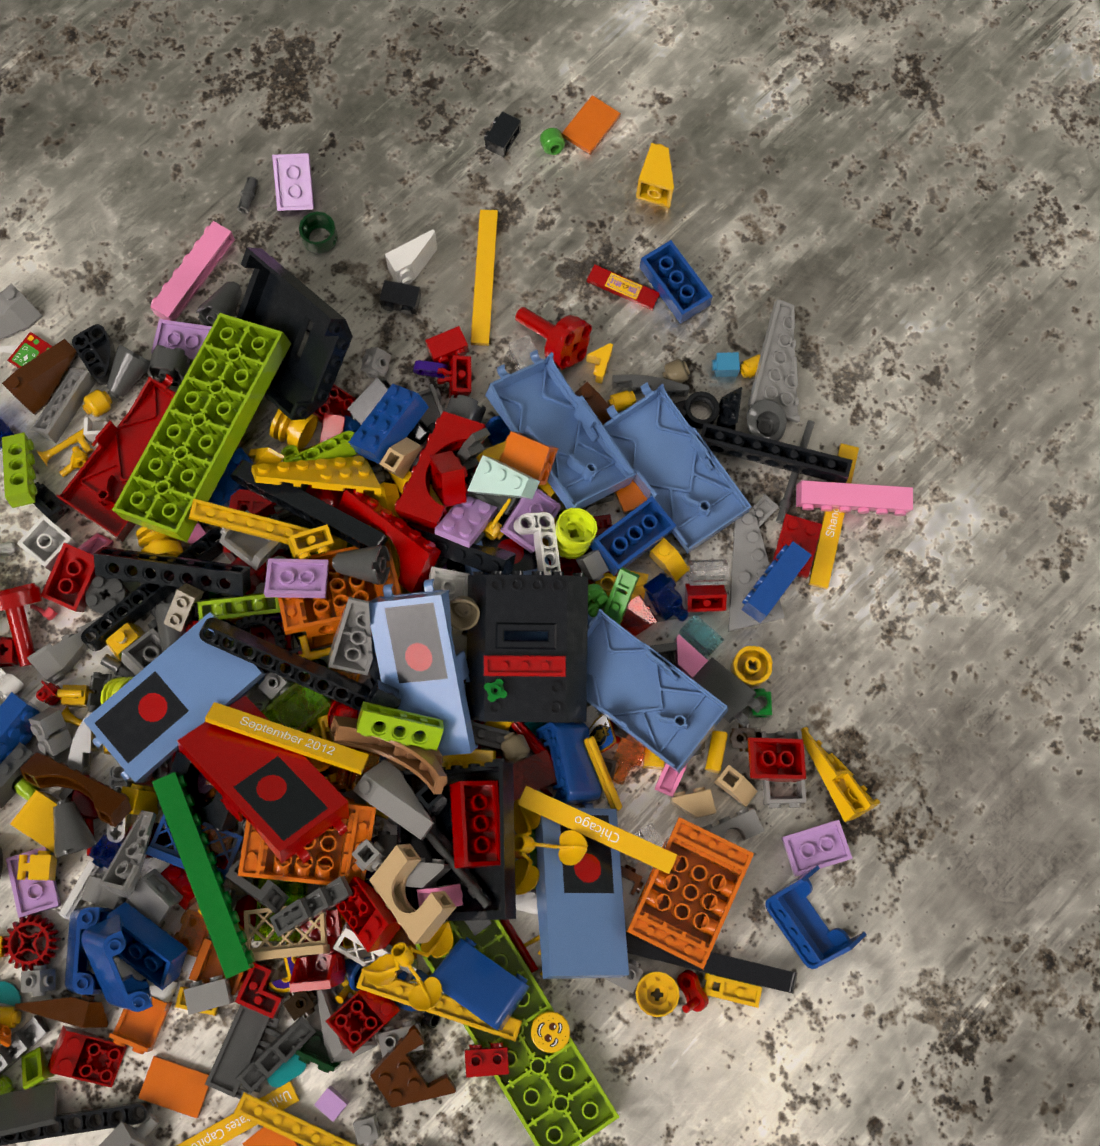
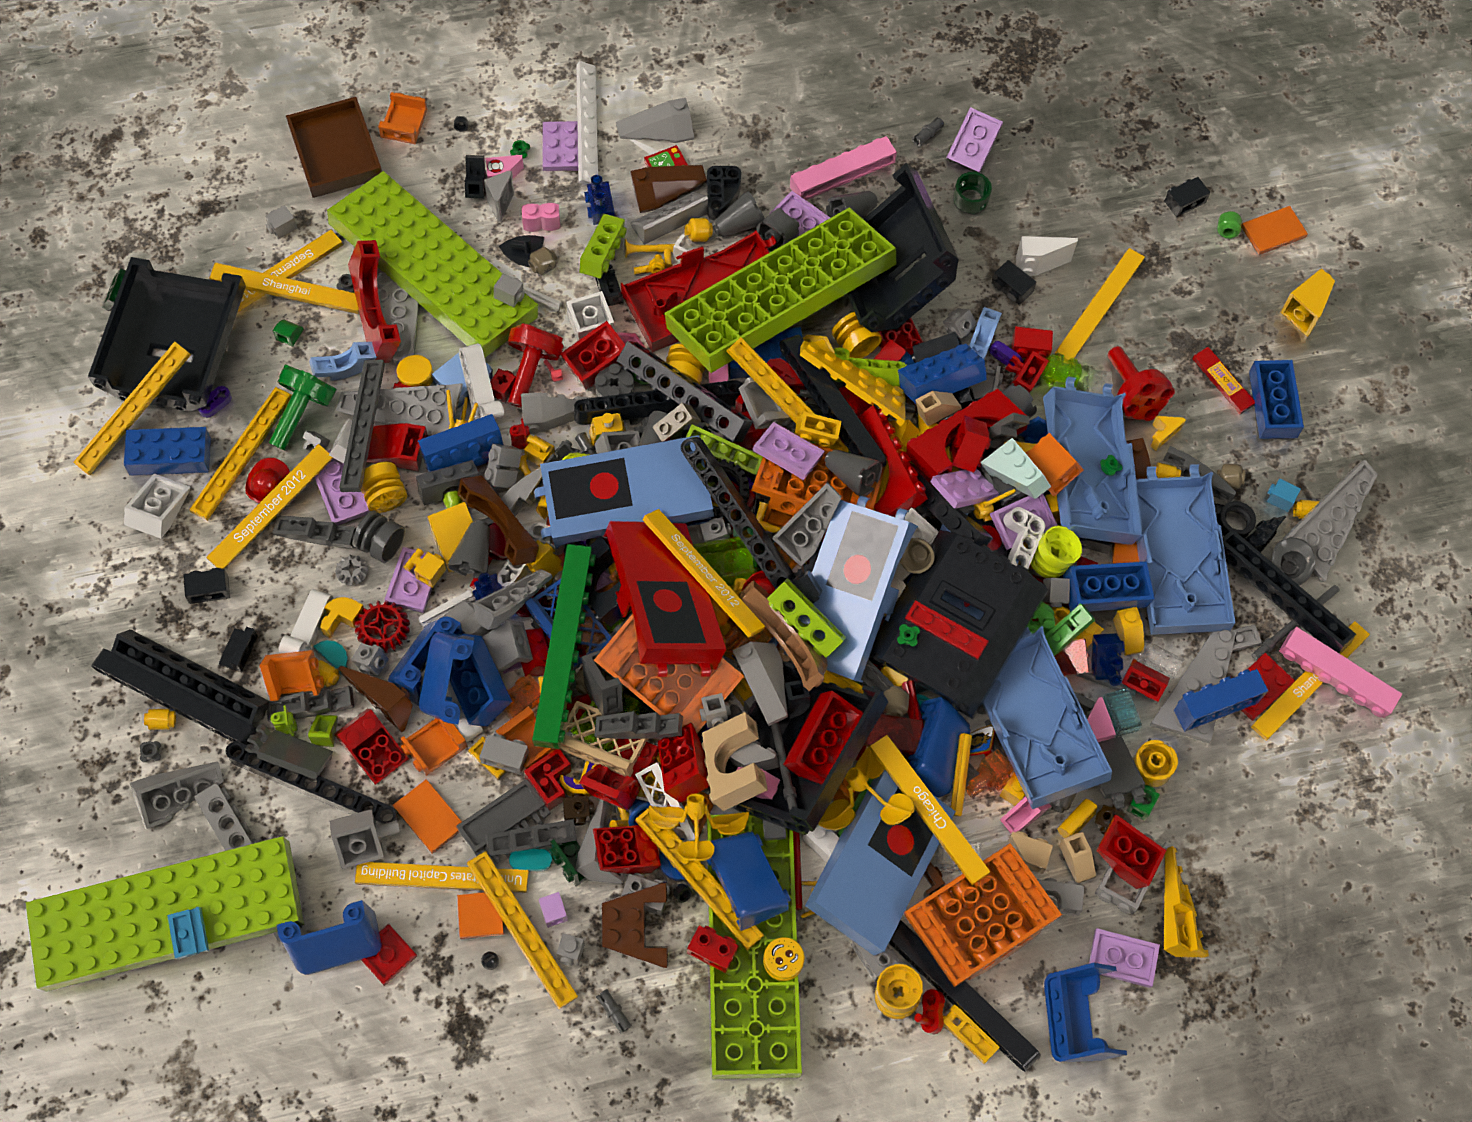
camera: 30 degrees right, 10 degrees down
none -> light blue arch [969,307,1002,360]
none -> clear neon green piece [1041,353,1082,388]
none -> green plate [1100,455,1122,476]

